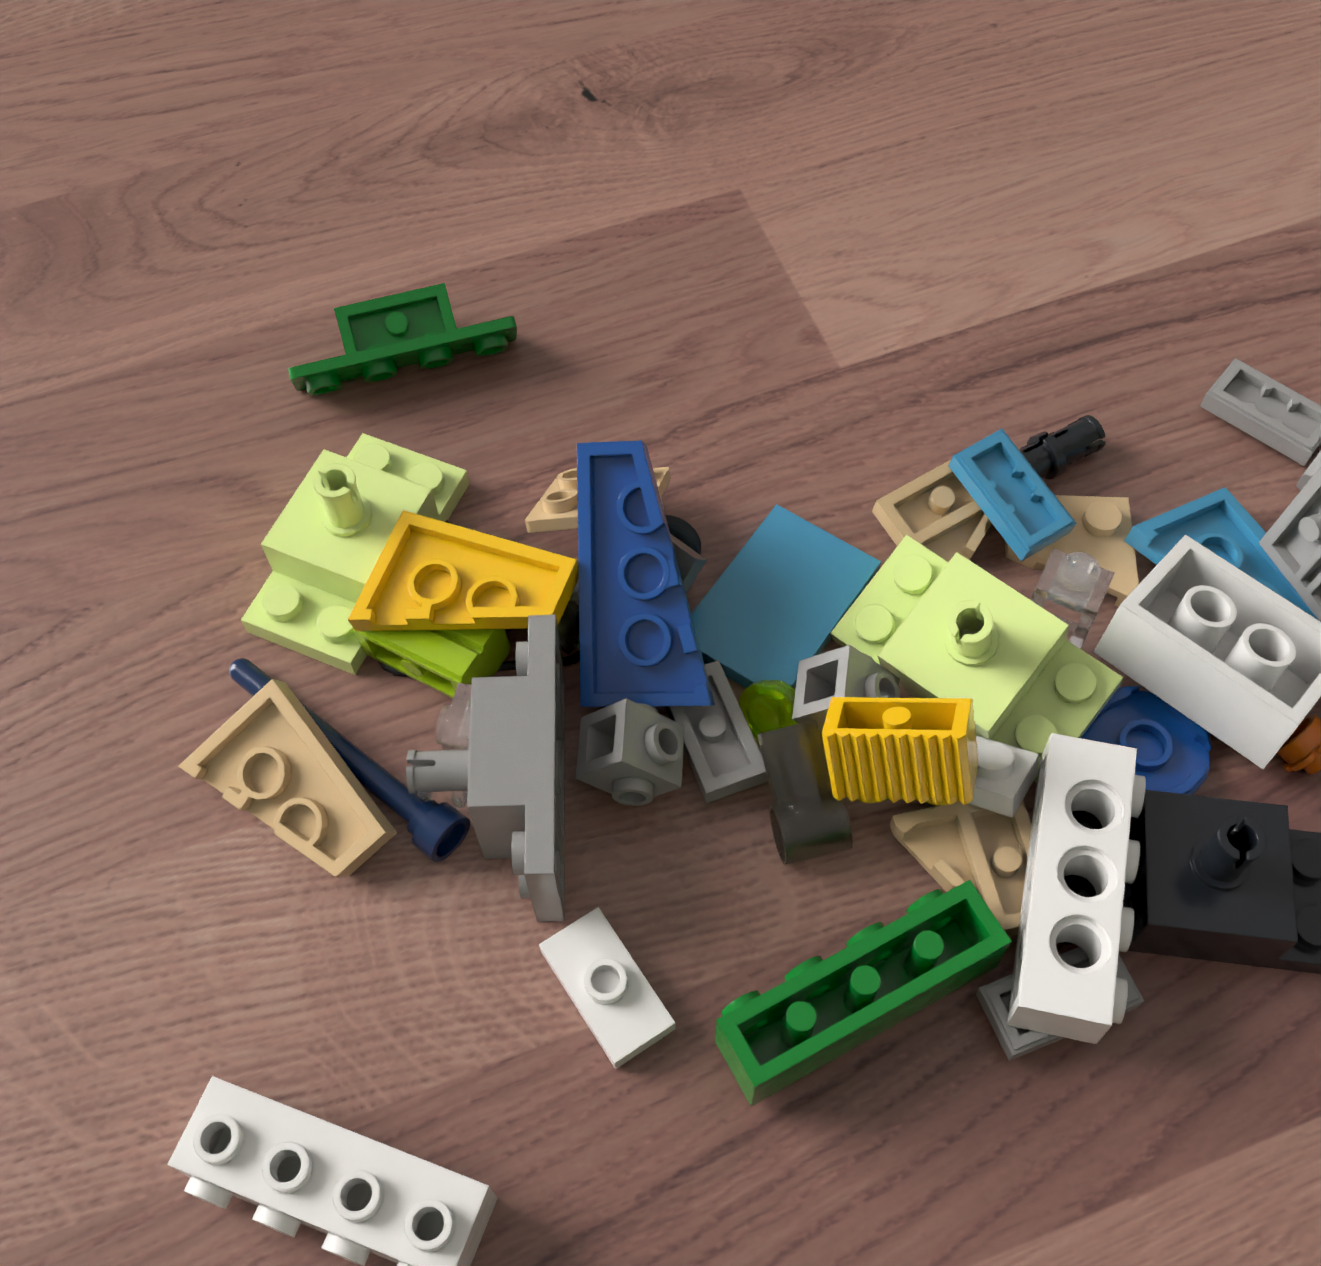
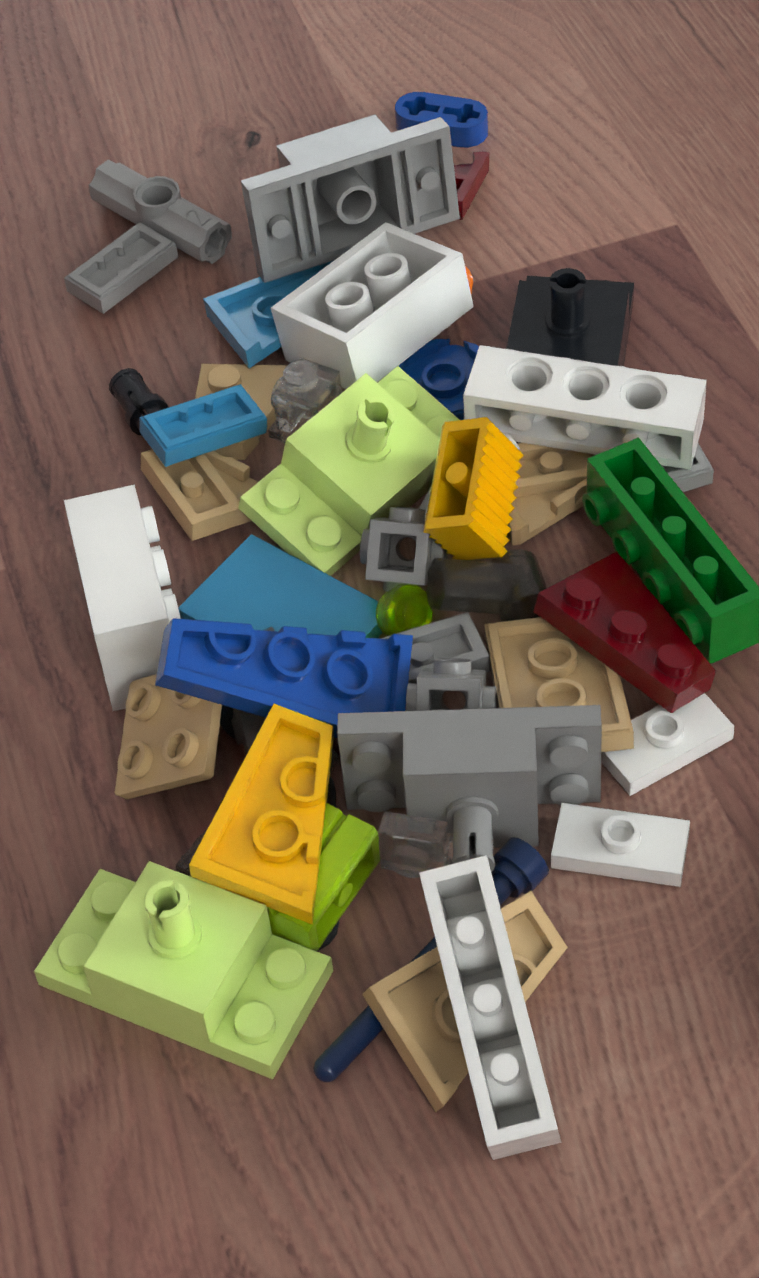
camera: 85 degrees left, 10 degrees down
none -> white brick [64,484,181,711]
none -> white brick [419,855,561,1160]
none -> tan tile [484,617,634,752]
none -> dark red wing [533,551,716,713]
none -> white plate [551,803,690,887]

